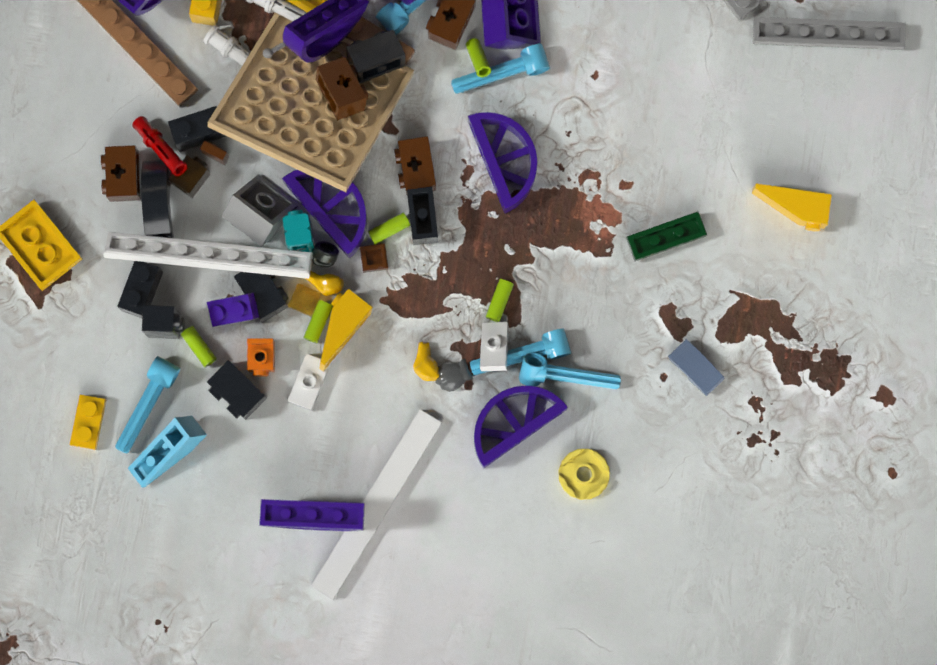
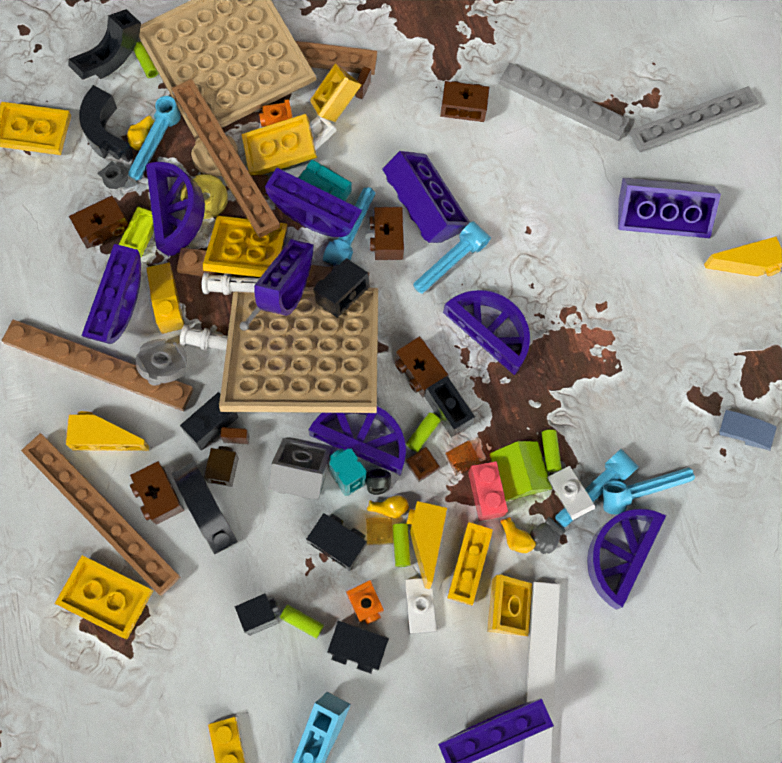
camera: 30 degrees left, 10 degrees down
white tile [103,232,313,279] -> none
medium azure axle [115,356,181,454] -> none
black brick [117,261,163,318] -> none
red pin [132,116,187,176] -> none
dark purple plate [207,292,259,327] -> none
reddish brown brick [316,57,368,121] -> none
lime hinge [466,38,491,77] -> none
light yellow tile [558,449,610,500] -> none
dark green plate [626,211,707,262] -> none
none -> medium nougat plate [21,433,181,596]
none -> yellow slope [66,411,149,451]
none -> light grey plate [136,339,187,386]
none -> clear orange slope [445,440,480,476]
none -> yellow plate [447,522,493,606]
none -> coral brick [468,461,508,521]
none -> yellow slope [487,575,532,637]
none -> lime slope [489,441,552,501]
none -> dark purple slope [618,178,721,239]

